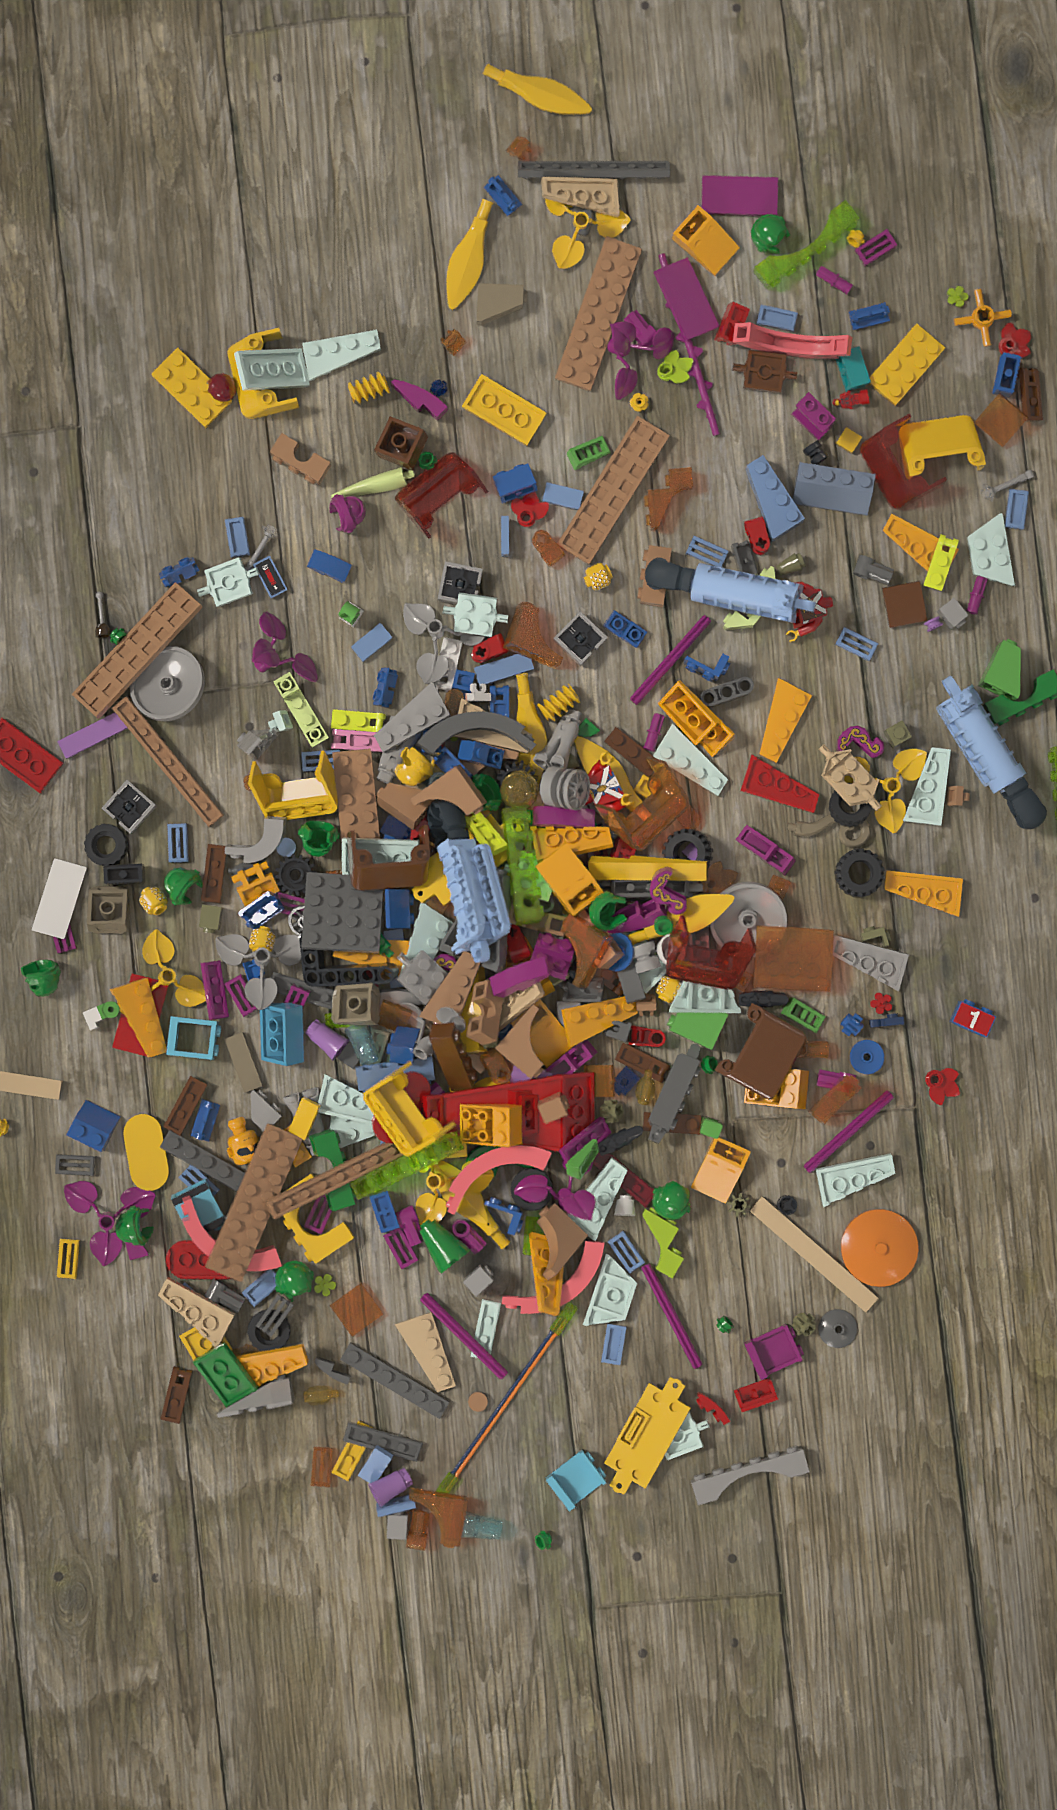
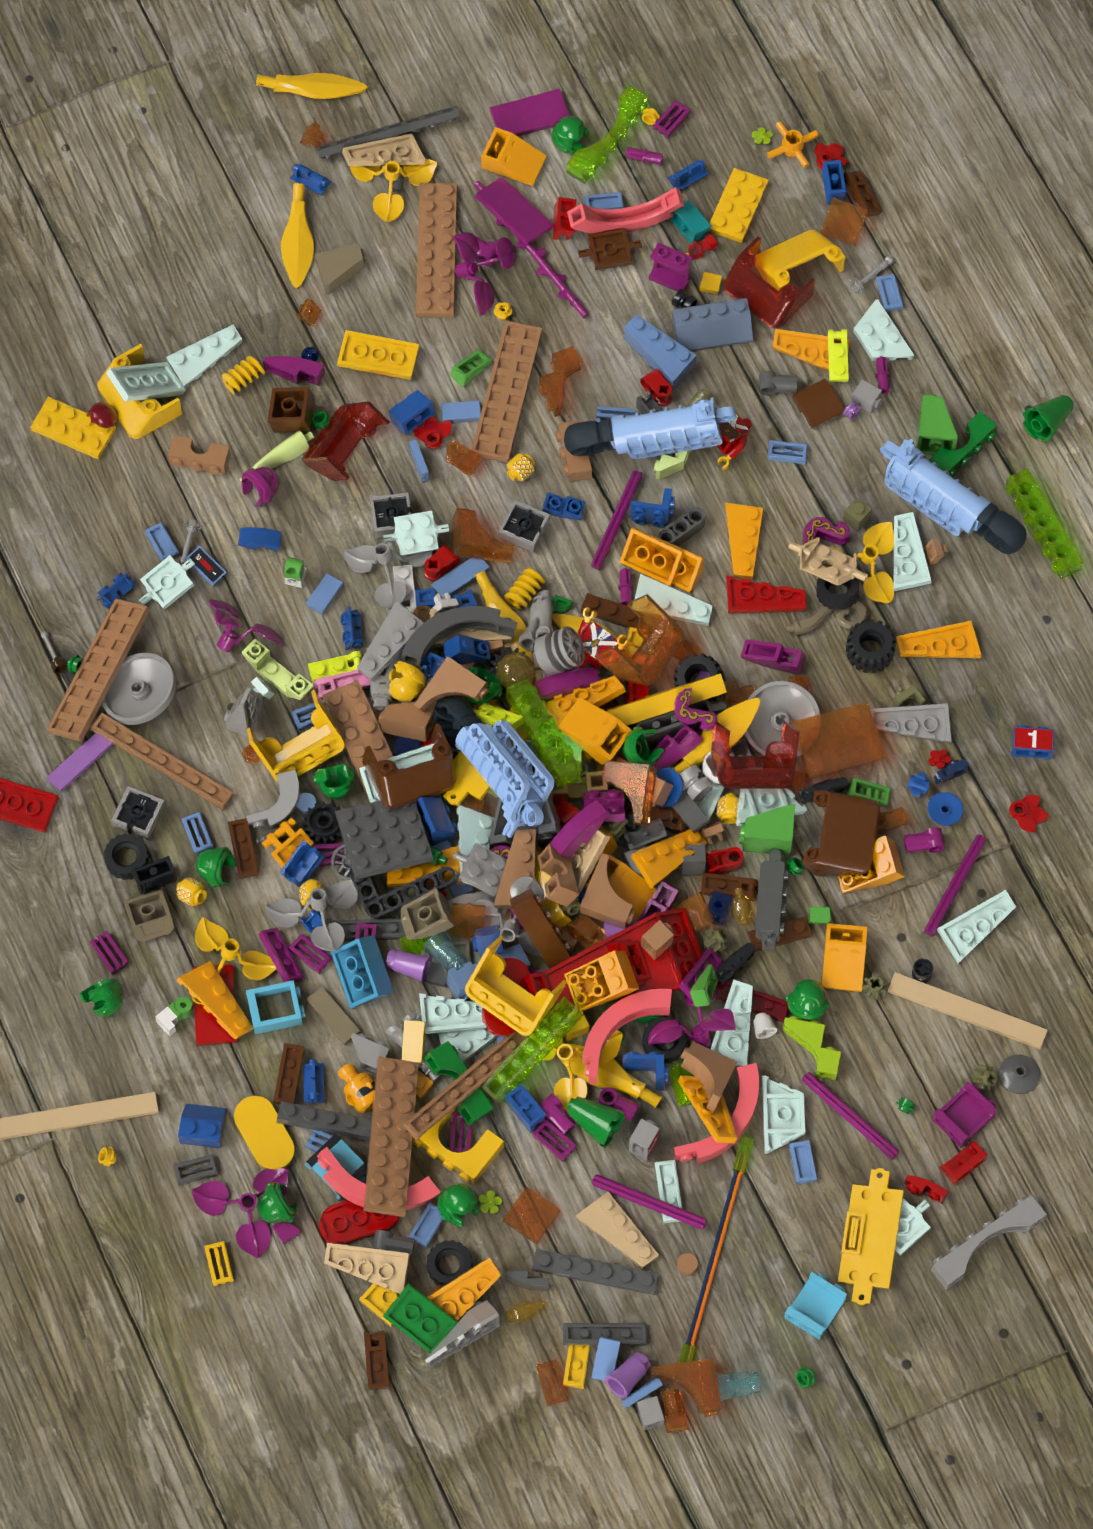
camera: 15 degrees left, 20 degrees down
white sticker [32,859,87,939] -> none
olive brick [199,904,223,933] -> none
dark grey tile [256,1294,294,1337] -> none
medium blue tile [607,1231,645,1274] -> none
green tile [654,916,673,936] -> none
lime plate [657,350,694,383] -> none
clear orange arch [808,1075,862,1124] -> none
orange dish [841,1209,918,1287] -> none

